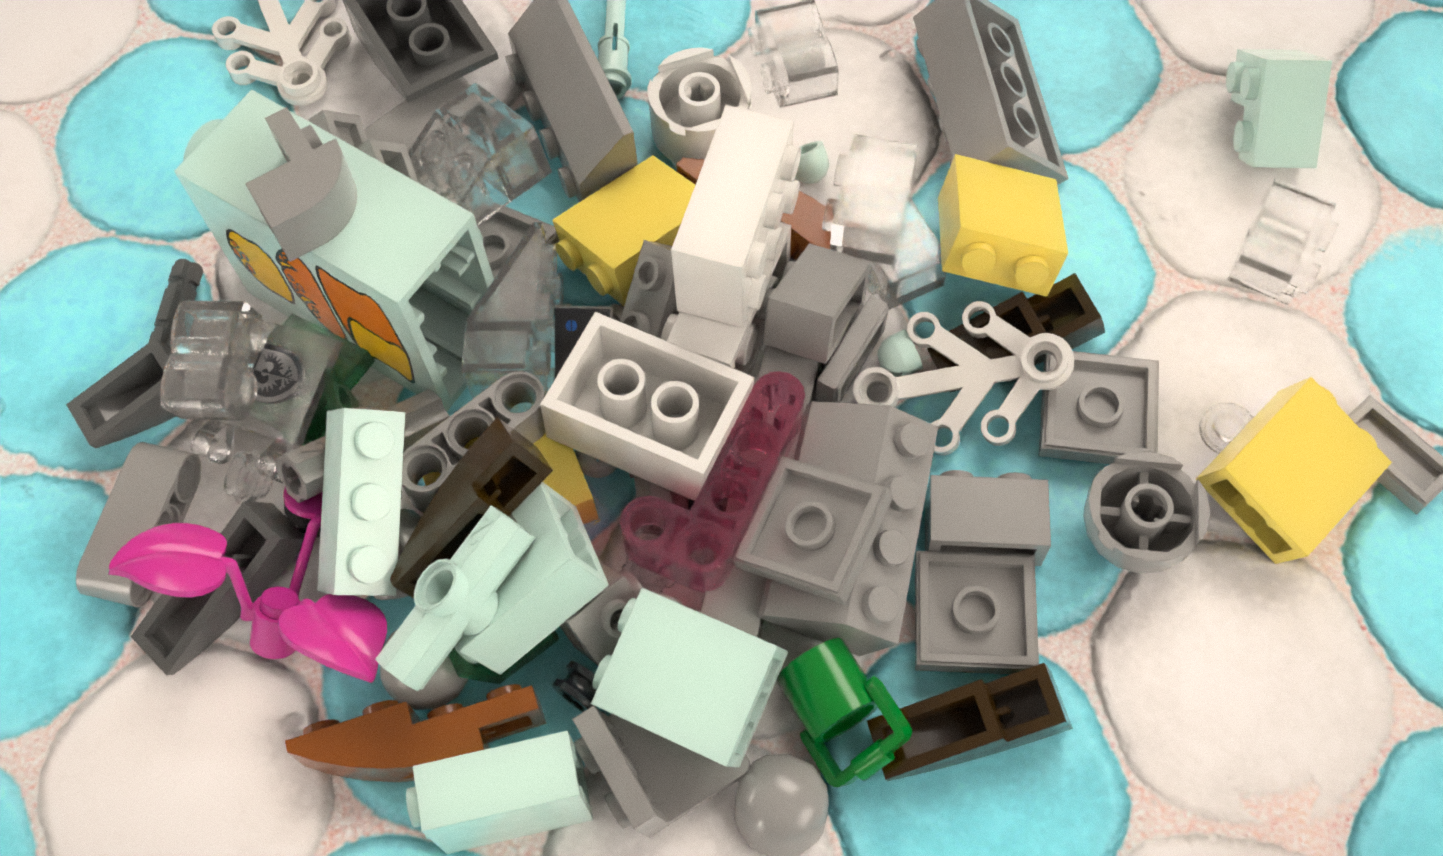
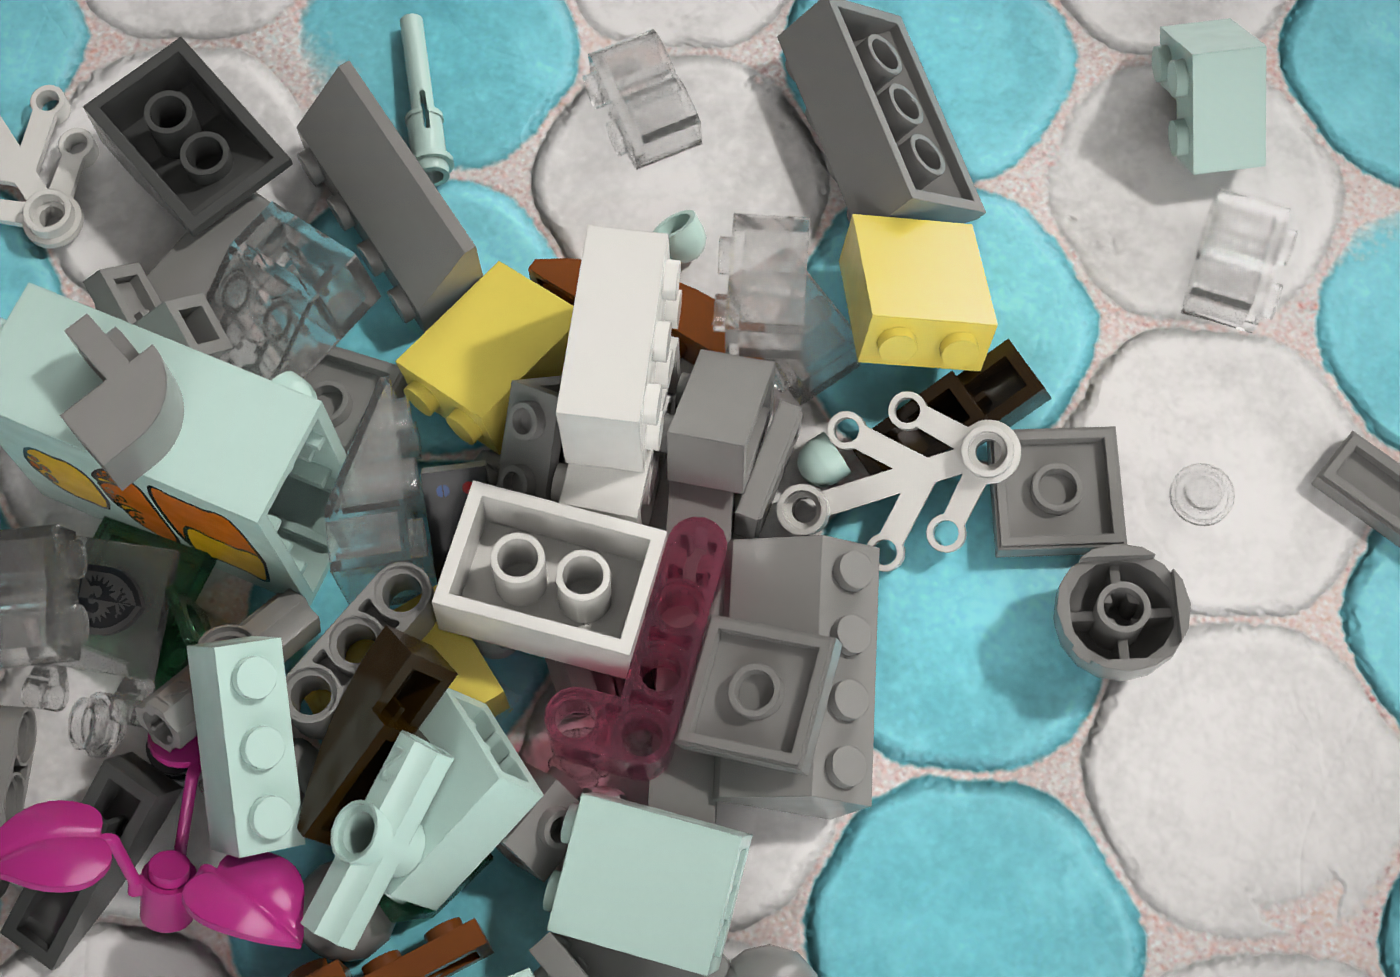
camera: 10 degrees left, 5 degrees up
black bush [552,660,597,713] -> none
white brick [647,48,752,168] -> none
green piece [776,638,912,787] -> none
dark brown slope [866,663,1073,781] -> none
light grey plate [915,551,1039,674] -> none
light grey piece [925,470,1051,566] -> none
light yellow brick [1196,377,1392,564] -> none

